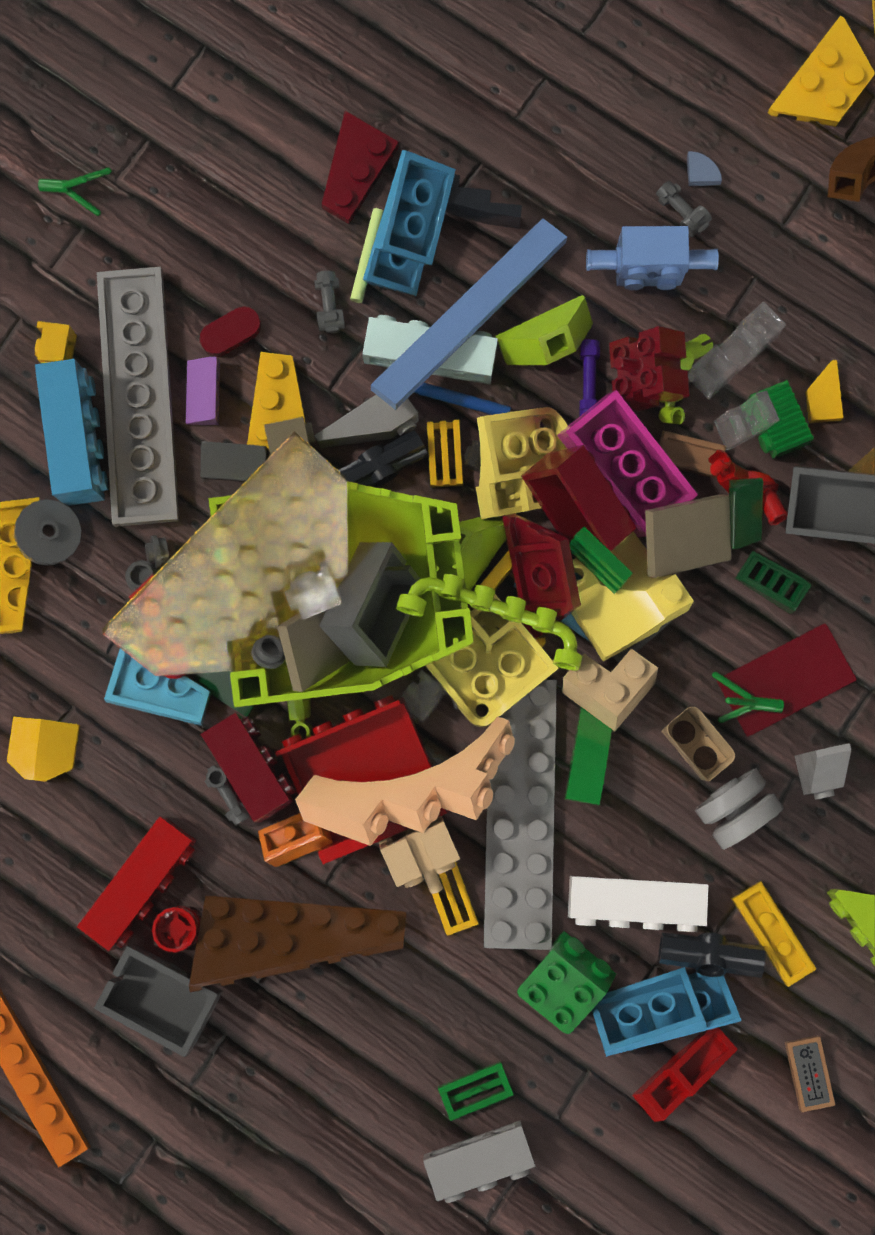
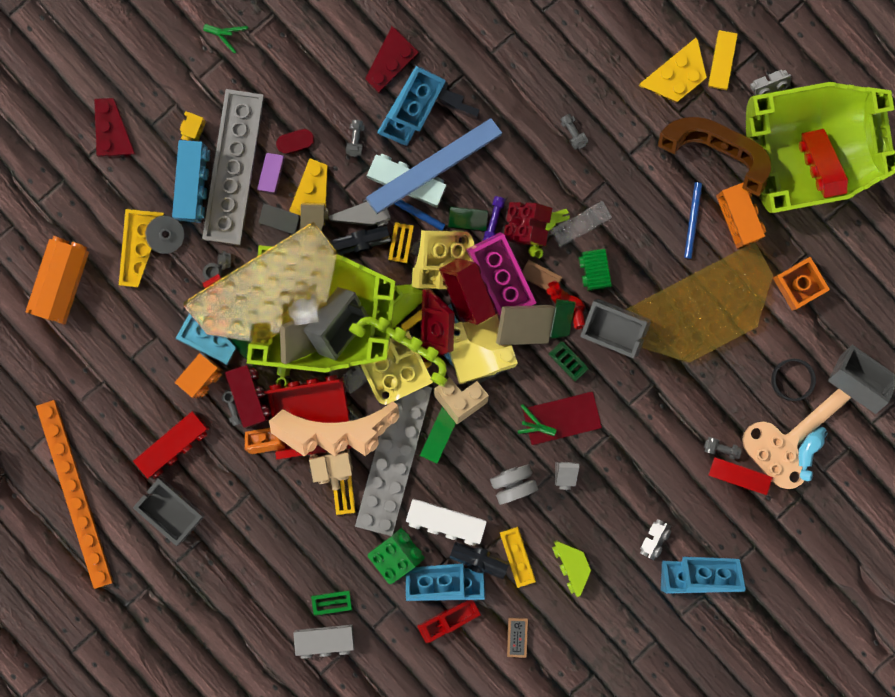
camera: 10 degrees right, 5 degrees up
yellow slope [7,717,80,782] -> none
red wheel [152,905,201,953] -> none
reddish brown wing [189,896,407,993] -> none
dark grey plate [251,635,285,669] -> none
yellowish green bar [350,208,384,303] -> none
lime slope [496,295,593,365] -> none
green tile [569,526,633,594] -> none
medium blue brick [586,226,719,290] -> none
tan piece [661,707,735,781] -> none
sand blue tile [687,151,722,186] -> none
clear slope [714,390,780,451] -> none
yellow tile [805,360,843,423] -> none
none -> orange brick [174,353,223,398]
none -> dark green slope [448,207,488,231]

